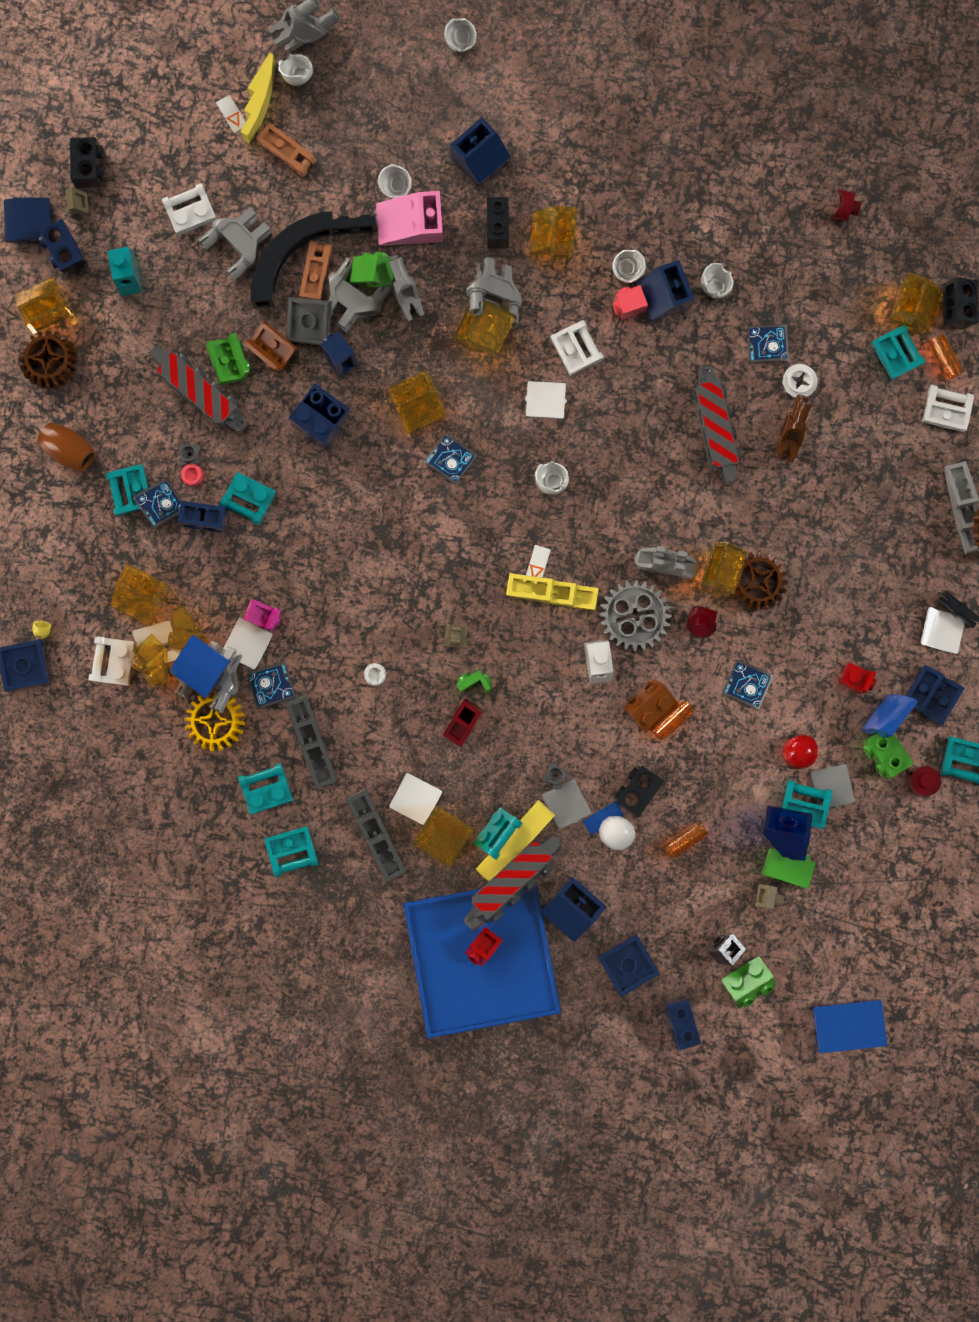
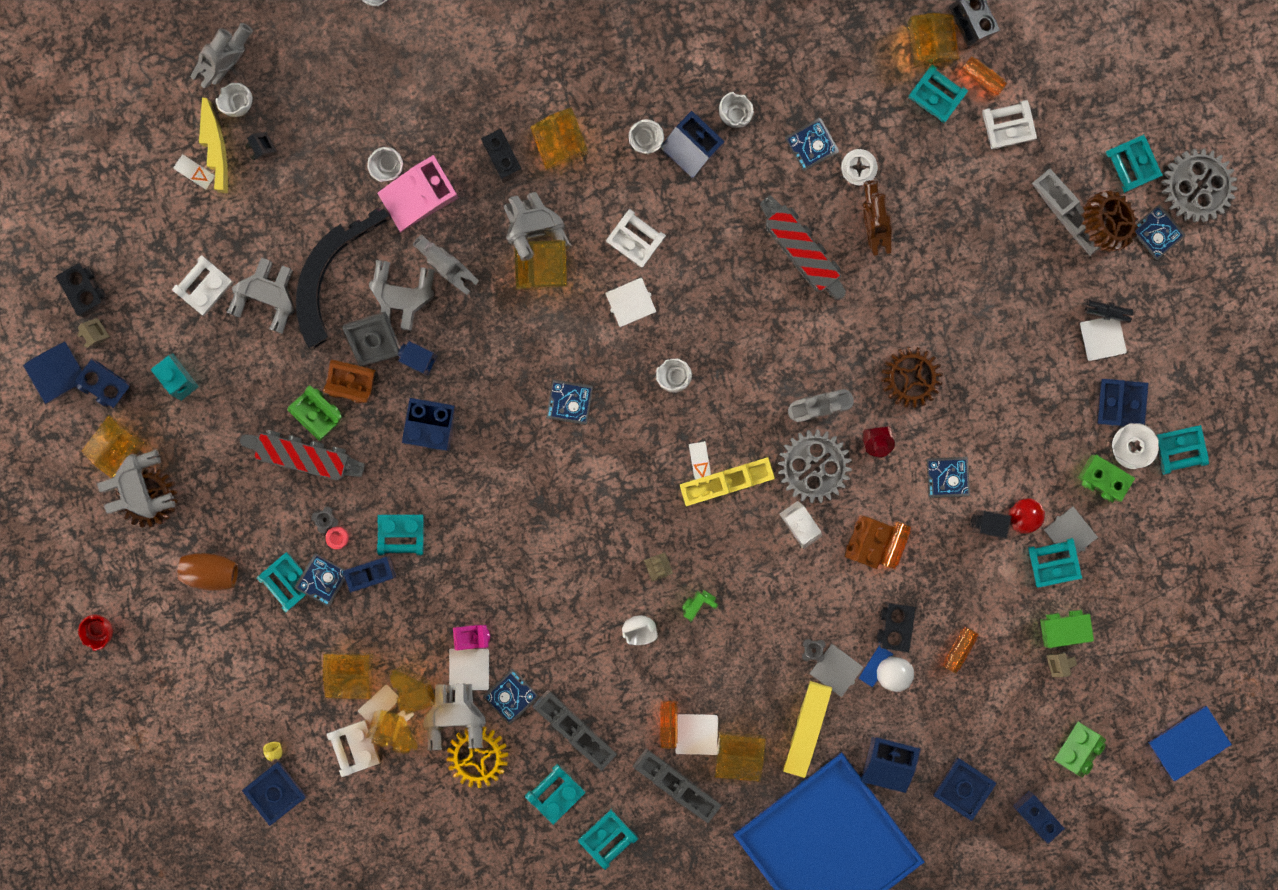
camera: 25 degrees left, 5 degrees up
blue slope [169,635,231,698] -> none
nougat plate [256,123,317,177] -> none
nougat plate [299,241,332,300] -> none
bright green brick [350,252,394,288] -> none
white tile [364,663,386,686] -> none
clear yellow slope [387,370,446,434] -> none
dark red brick [443,699,484,747] -> none
dark blue slope [450,117,511,186] -> none
dark grey hinge [463,837,561,931] -> none
red bracket [465,926,503,967] -> none
teal plate [474,807,523,860] -> none
coral brick [612,285,648,320] -> none
clear yellow slope [701,542,748,594] -> none
black brick [708,933,746,966] -> none
clear blue slope [763,805,813,861] -> none
red bracket [839,662,877,694] -> none
blue slope [862,694,918,738] -> none
dark red piece [907,766,941,797] -> none
none -> light grey connector [97,449,175,518]
none -> black tile [245,132,277,160]
none -> white hair [622,615,658,645]
none -> clear orange piece [660,701,678,749]
none -> black brick [970,510,1011,539]
none -> white plate [1112,423,1159,469]

